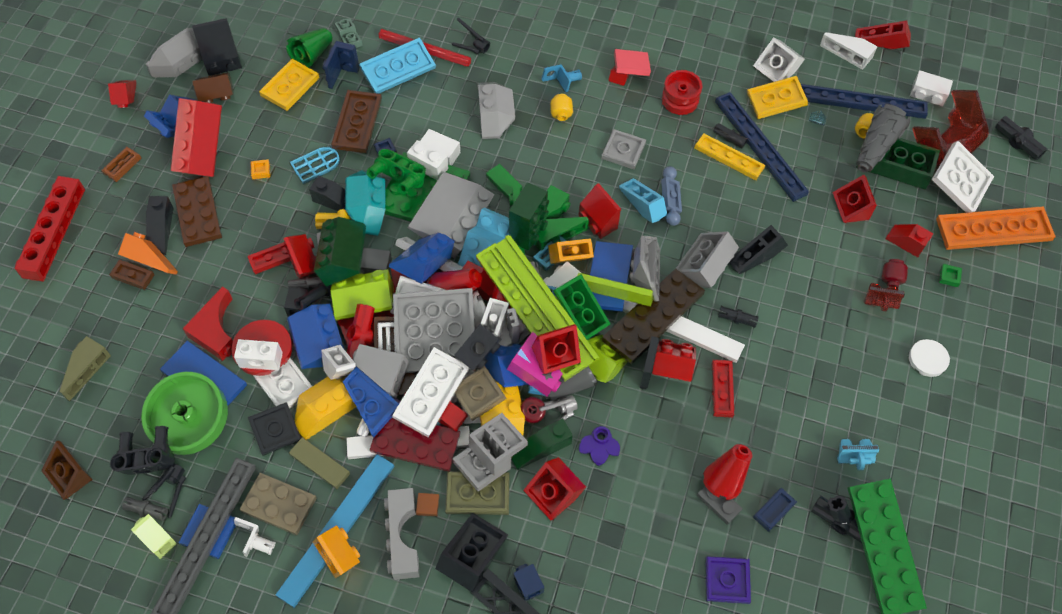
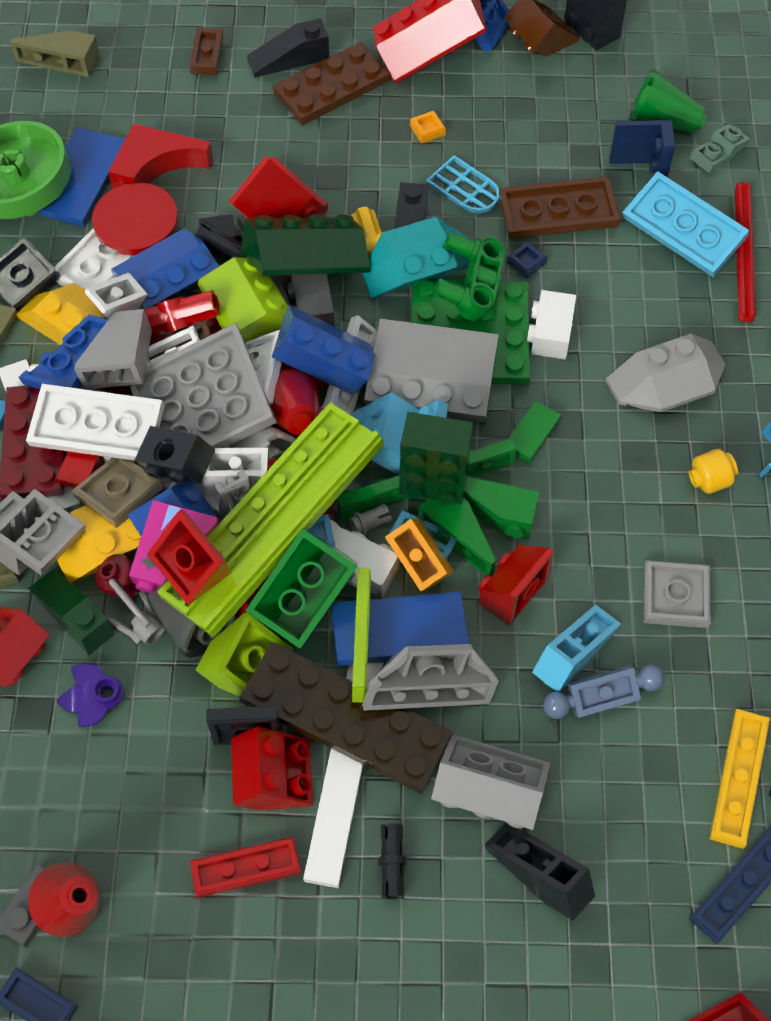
camera: 75 degrees right, 0 degrees up
orange slope [118,232,178,275] -> none
white brick [234,339,283,371] -> none
yellow plate [259,59,320,111] -> none
white brick [407,140,448,181] -> none

